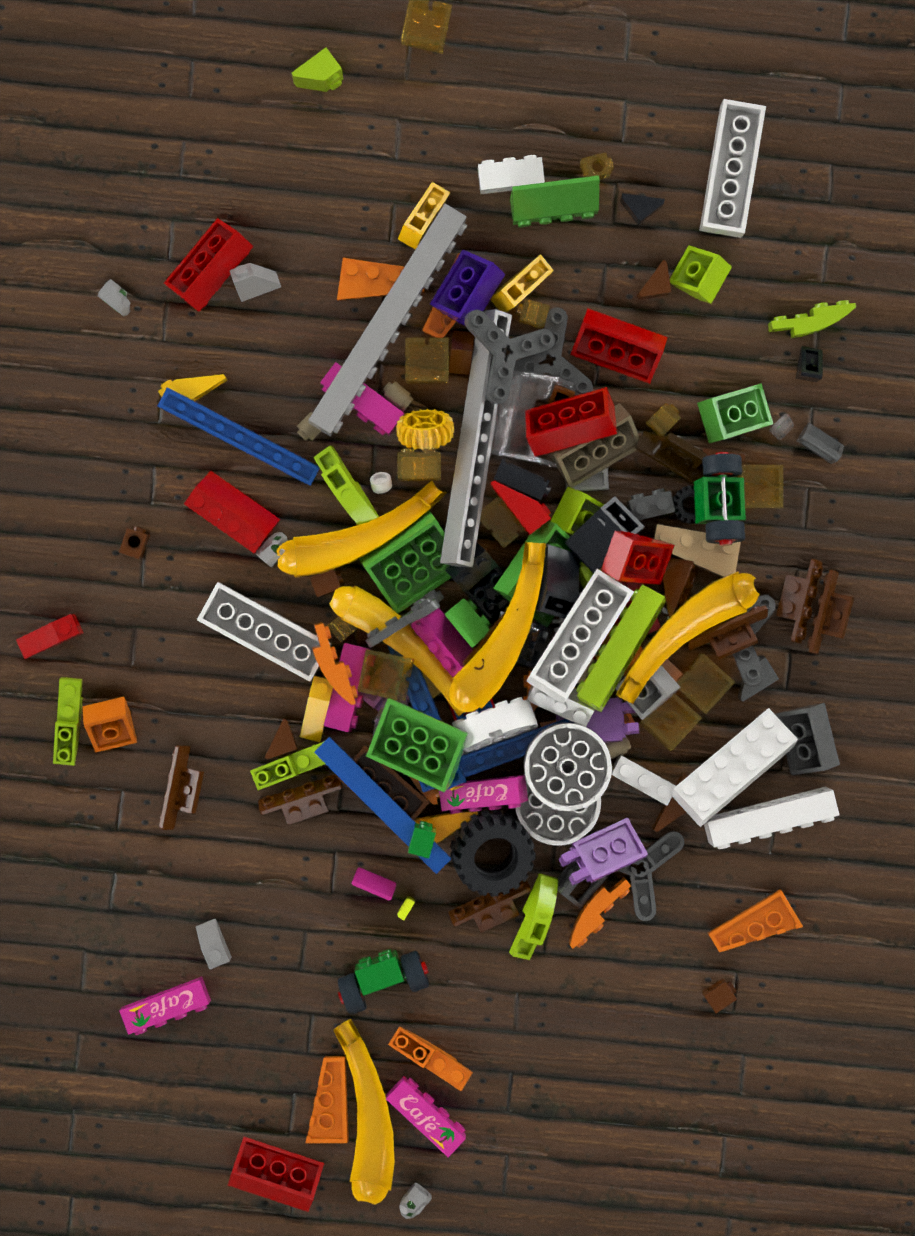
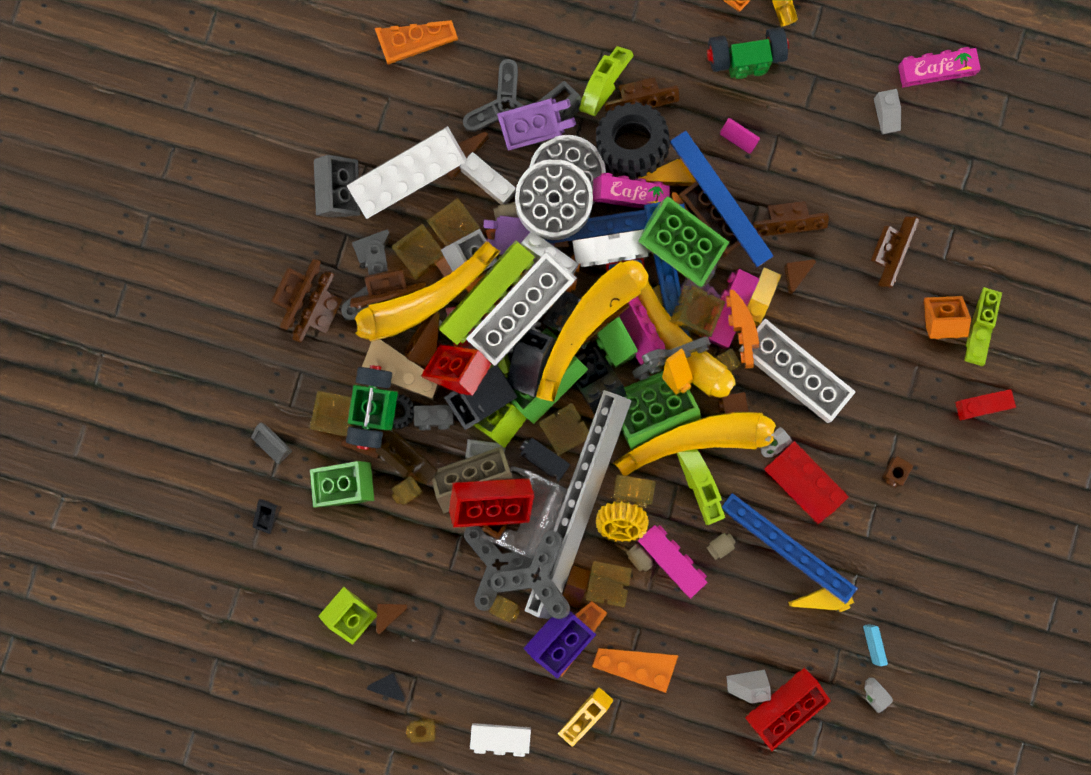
camera: 175 degrees left, 5 degrees down
lime slope [250,741,325,790] -> none
light grey brick [308,203,467,437] -> none
white tile [370,472,392,494] -> none
neon yellow tile [397,896,415,920] -> none
green brick [408,821,436,859] -> none
yellow slope [490,254,554,312] -> none
red slope [490,481,551,535] -> none
bright green slope [510,176,600,227] -> none
orange slope [569,877,631,949] -> none
red slope [570,308,668,384] -> none
white brick [699,99,766,238] -> none
white brick [704,787,839,849] -> none
lime slope [768,300,856,338] -> none
clear slope [769,414,794,440] -> none
none -> light orange slope [662,348,693,395]
none -> medium azure tile [863,624,888,667]

